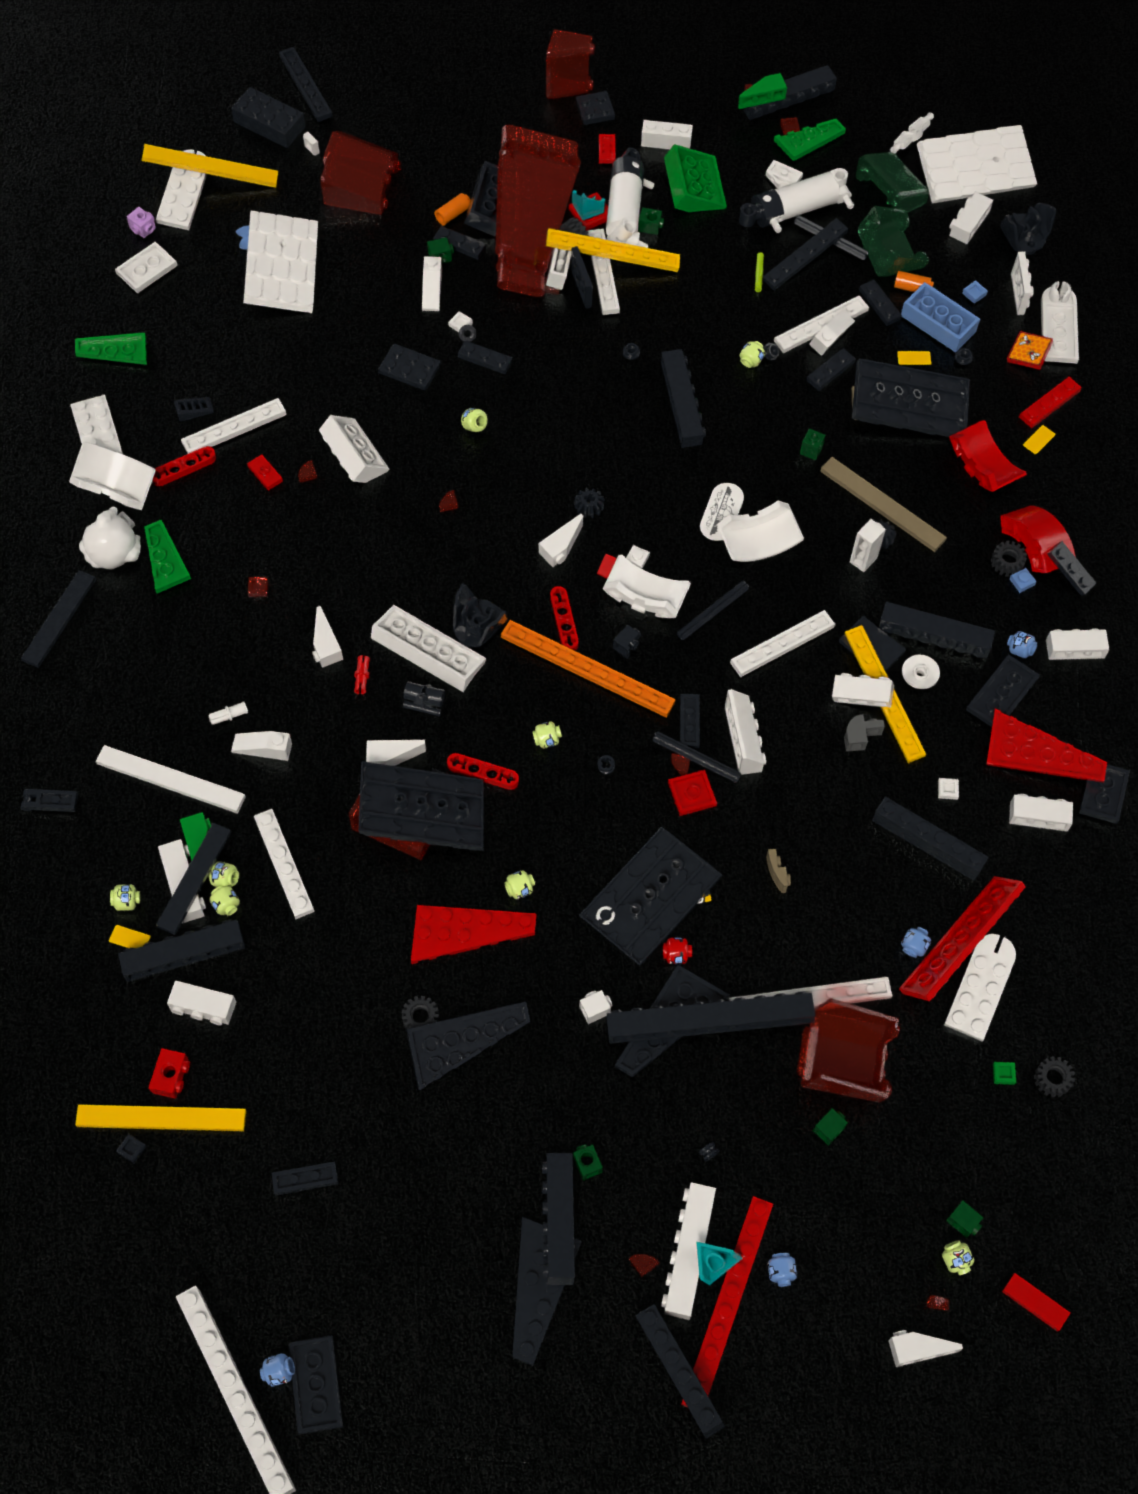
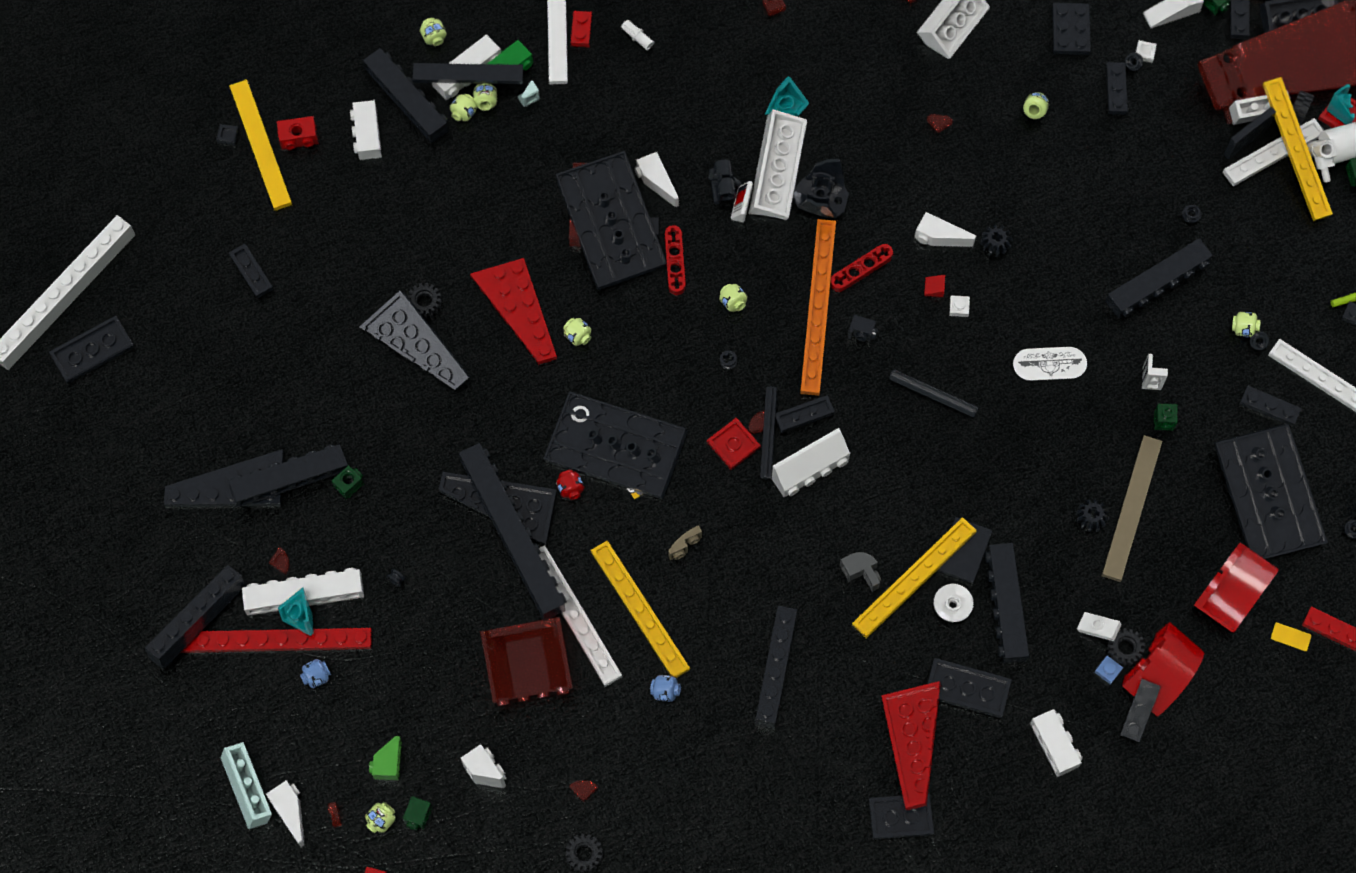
camera: 70 degrees right, 5 degrees up
yellow sticker [109,925,150,948] -> none
white slope [231,731,292,761] -> none
white plate [254,809,314,919] -> none
medium blue head [260,1354,295,1387] -> none
white slope [312,606,343,668] -> none
red pin [354,655,370,694] -> none
white brick [579,990,612,1024] -> none
white panel [603,555,691,618] -> none
white panel [717,500,804,562] -> none
white plate [730,610,835,677] -> none
white slope [809,309,855,356] -> none
dark green brick [813,1108,848,1146] -> none
white brick [832,673,894,708] -> none
white brick [850,519,886,572] -> none
yellow sticker [897,351,931,365] -> none
red plate [899,876,1025,1001] -> none
white tile [938,778,959,800] -> none
white plate [944,934,1016,1041] -> none
green tile [993,1062,1016,1085] -> none
medium blue head [1007,631,1037,658] -> none
white brick [1009,794,1073,831] -> none
none -> light aqua brick [220,743,272,829]
none -> bright green slope [369,736,402,780]
none -> white slope [461,744,506,788]
none -> light aqua slope [518,81,540,106]
none -> clear red tile [569,780,598,802]
none -> red plate [571,11,592,47]
none -> yellow tile [591,541,690,678]
none -> slope [731,181,753,222]
none -> teal slope [765,77,809,116]
none -> white plate [1077,612,1122,641]
none -> white panel [1142,354,1168,390]

